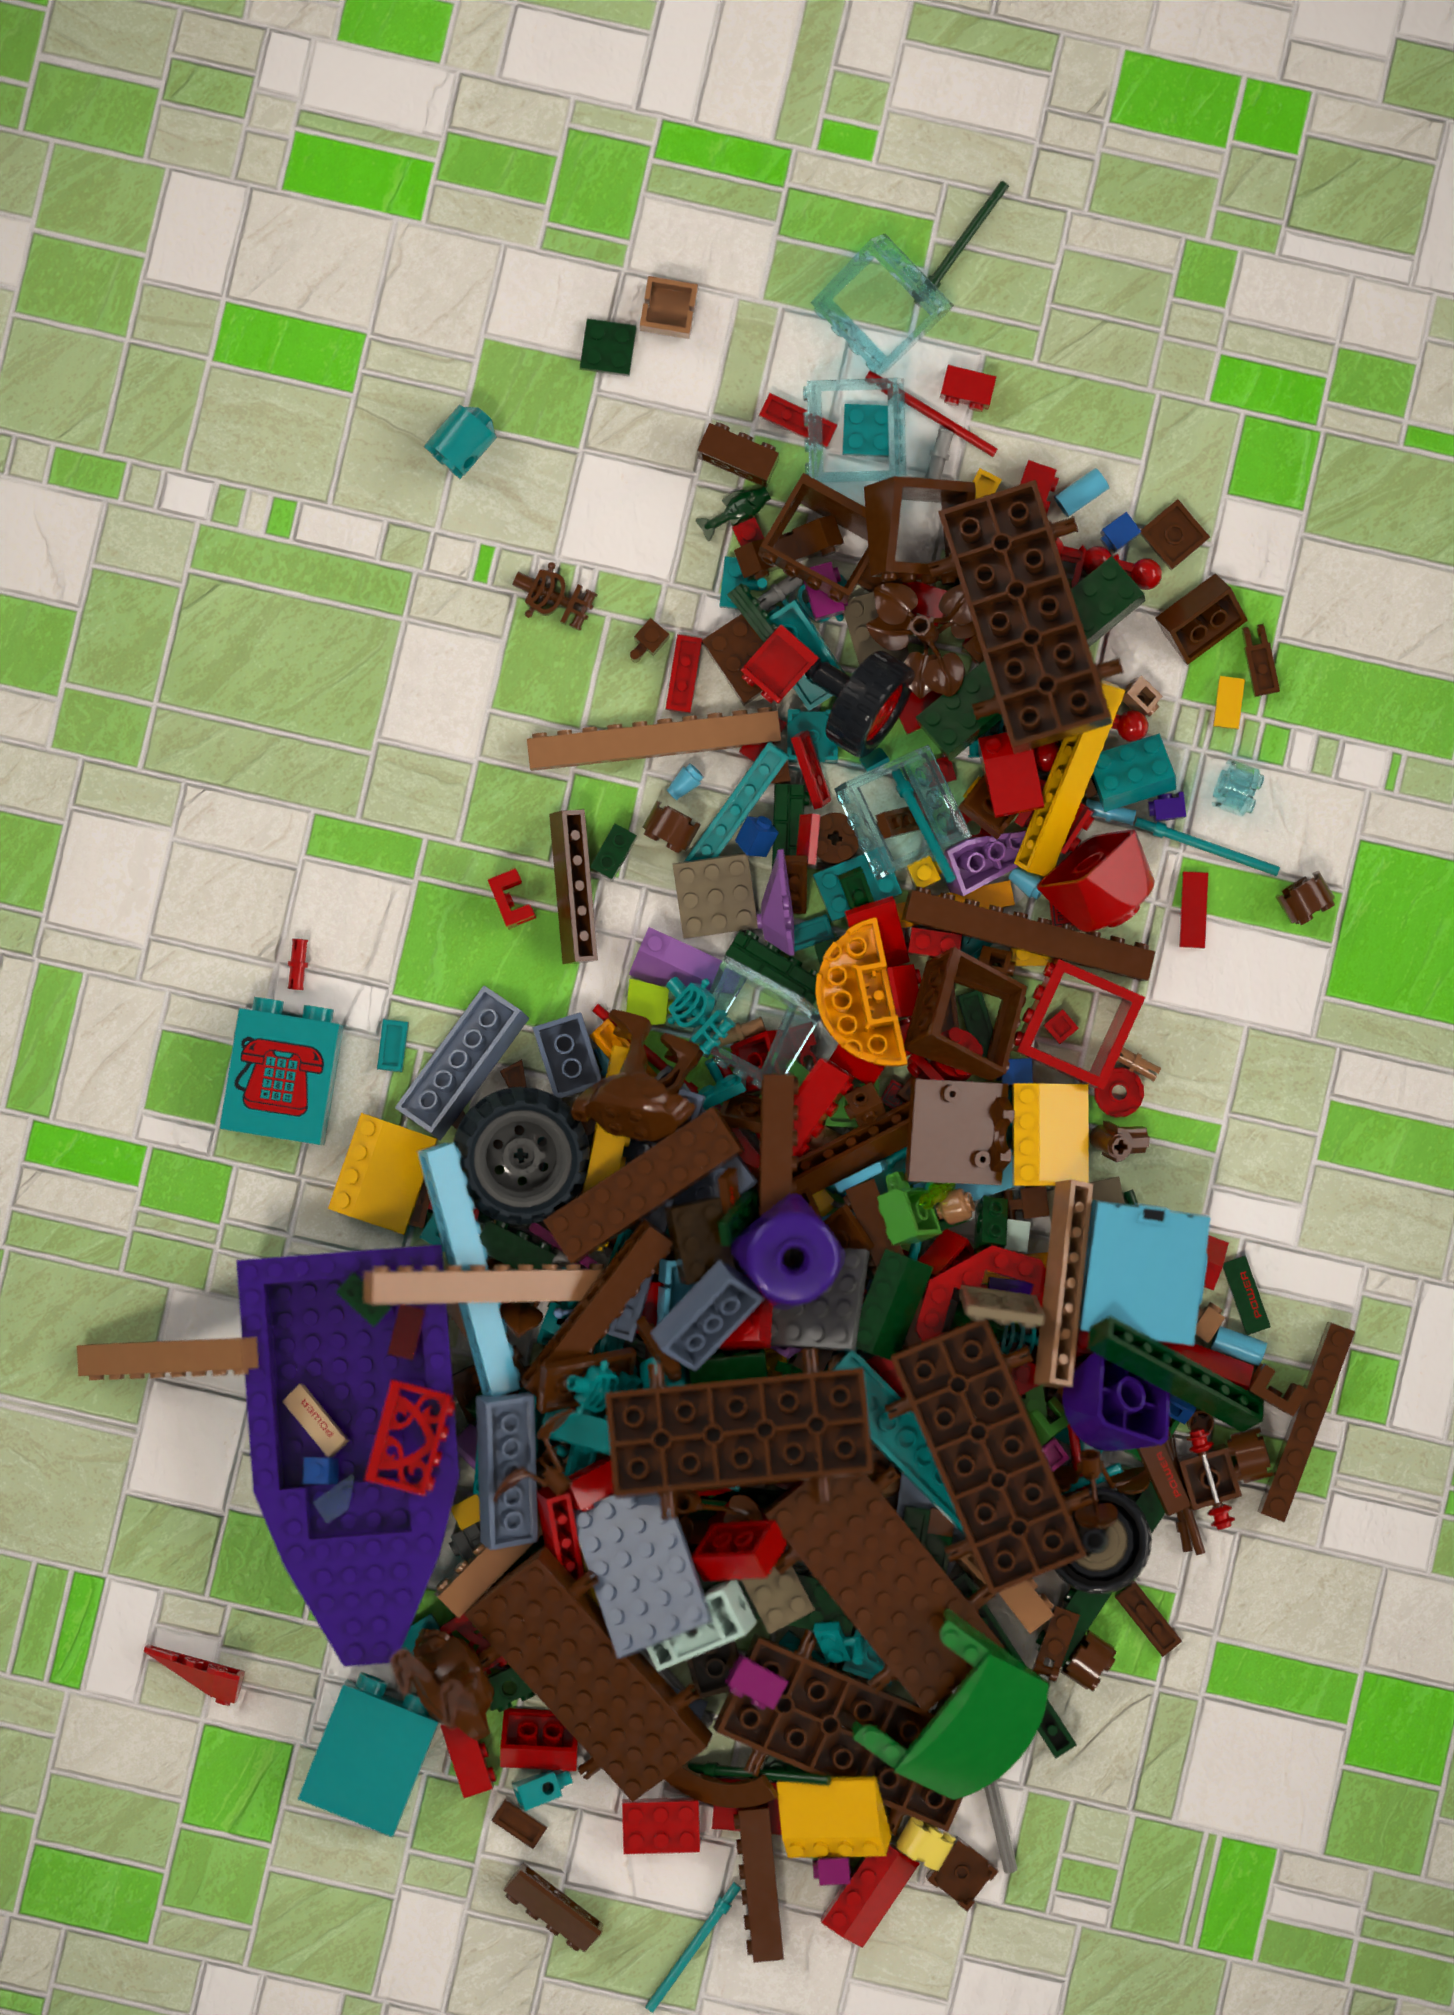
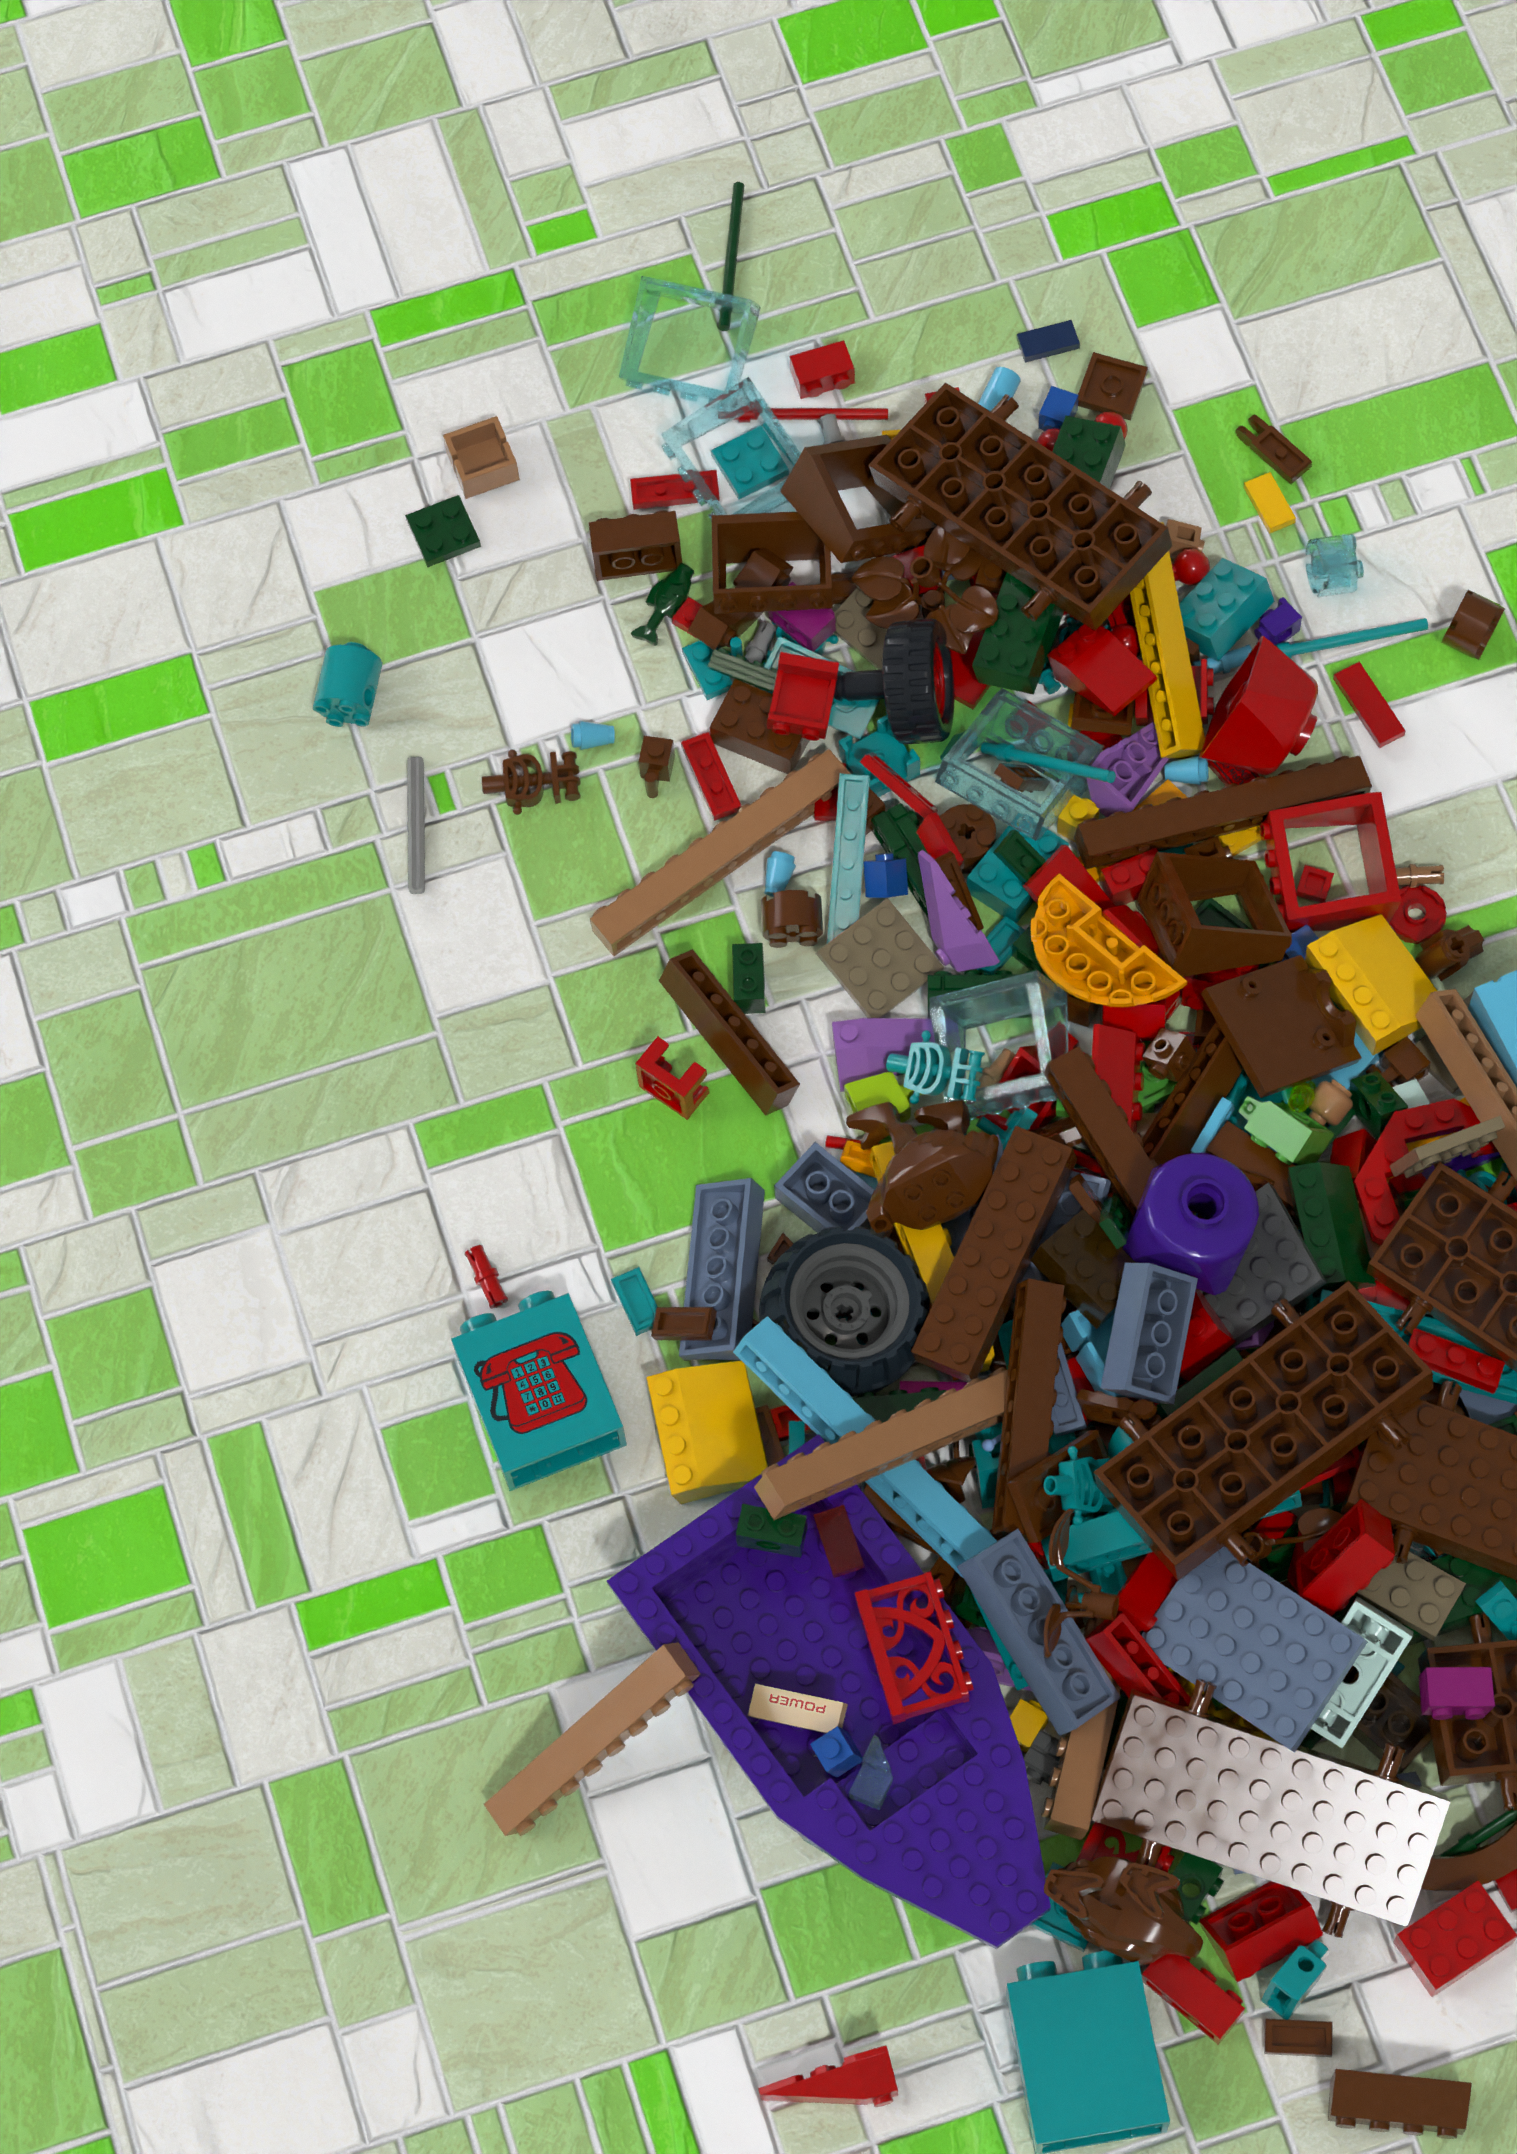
camera: 25 degrees left, 20 degrees down
reddish brown slope [1155,573,1248,665] -> none
none -> light grey axle [407,756,425,894]
none -> medium azure cone [571,721,615,750]
none -> reddish brown tile [651,1307,717,1341]
none -> dark blue tile [1017,320,1080,363]
none -> red plate [1408,1328,1505,1394]

